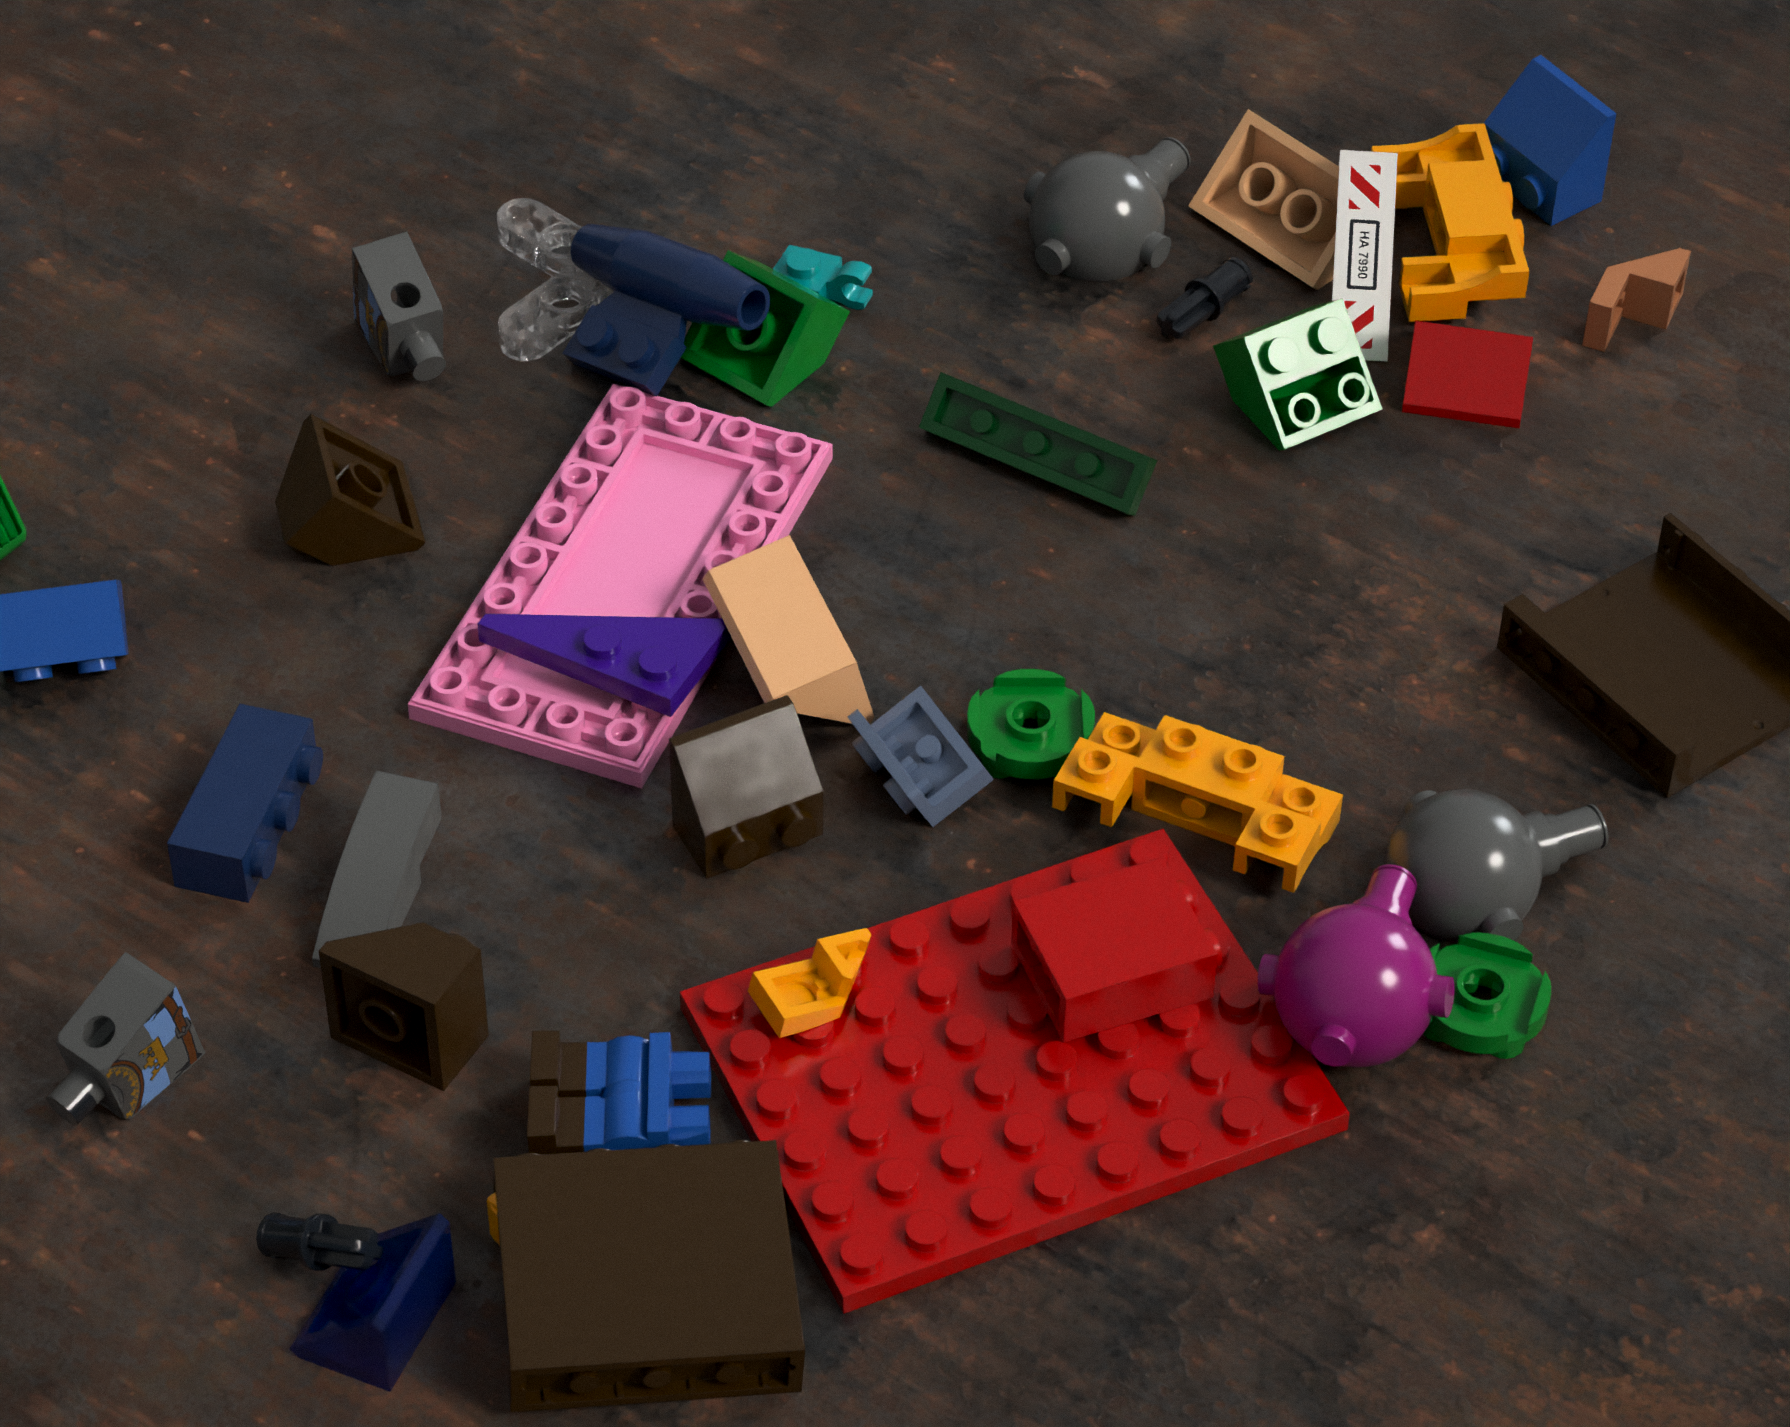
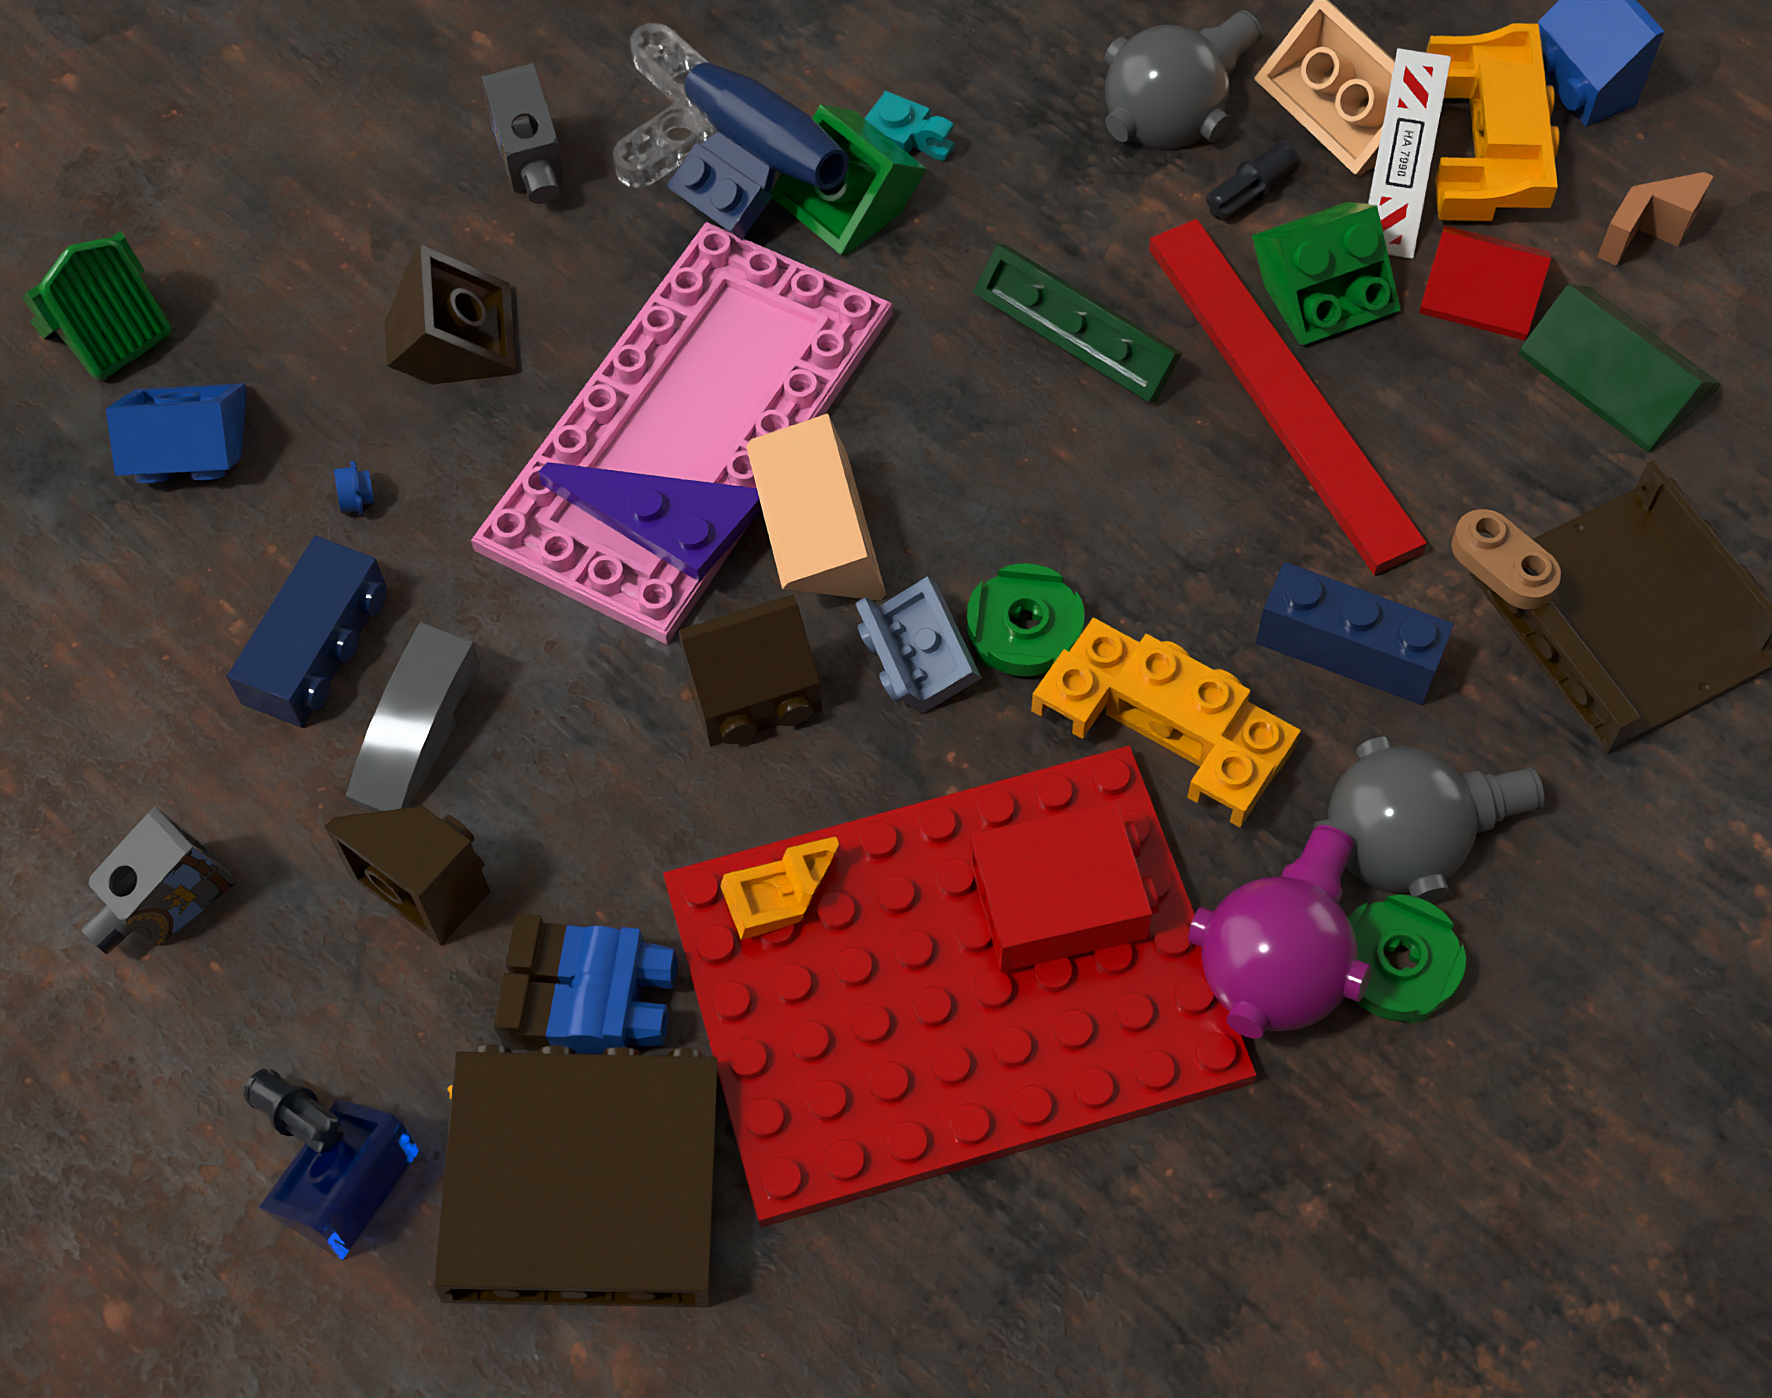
camera: 10 degrees right, 15 degrees up
none -> blue plate [334,461,374,516]
none -> red tile [1149,219,1427,576]
none -> dark blue brick [1255,562,1454,705]
none -> medium nougat plate [1451,509,1561,609]
none -> dark green slope [1518,284,1721,453]

